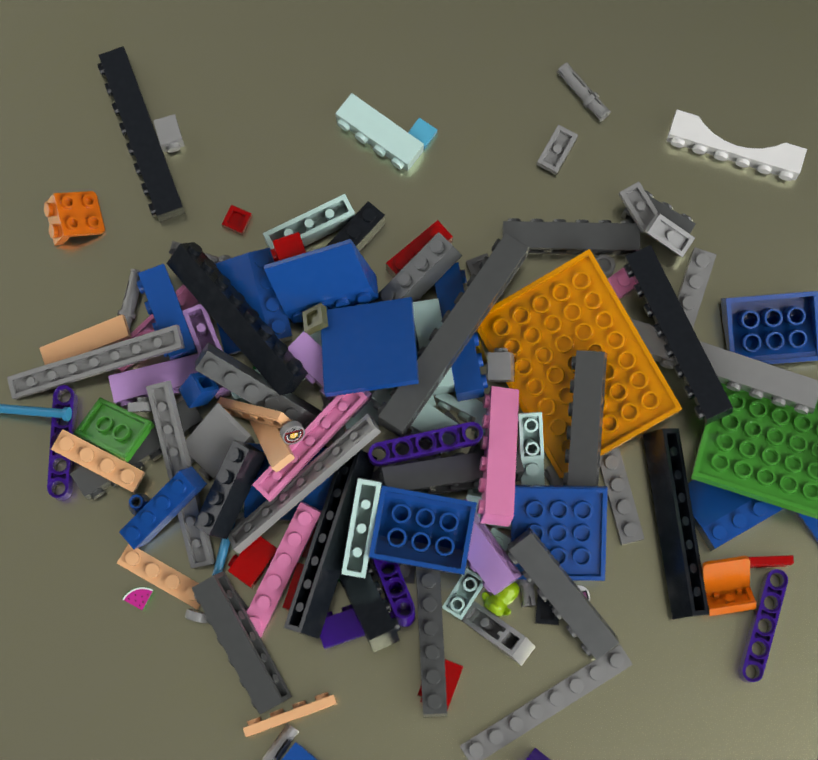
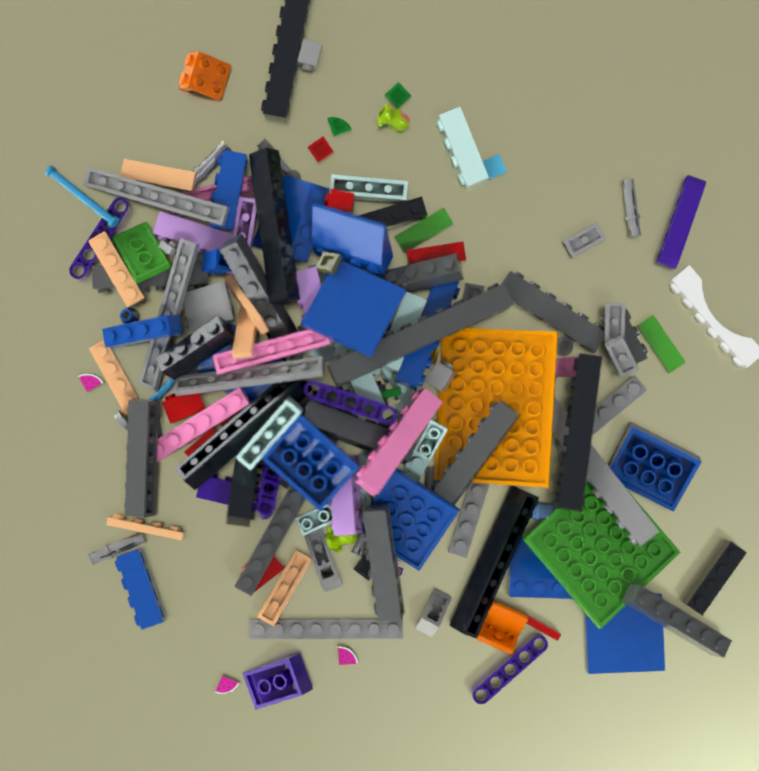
camera: 25 degrees right, 10 degrees up
tile [280,421,305,444] -> none
none -> light nougat plate [257,550,312,627]
none -> green tile [327,117,352,137]
none -> dark pink tile [338,645,359,665]
none -> lime animal [377,104,410,131]
none -> green tile [382,387,402,399]
none -> green tile [384,82,411,109]
none -> bright green tile [395,208,454,253]
none -> light grey arch [415,589,452,638]
none -> light blue cone [530,502,558,520]
none -> bright green tile [637,315,686,373]
none -> dark purple beam [657,175,706,269]

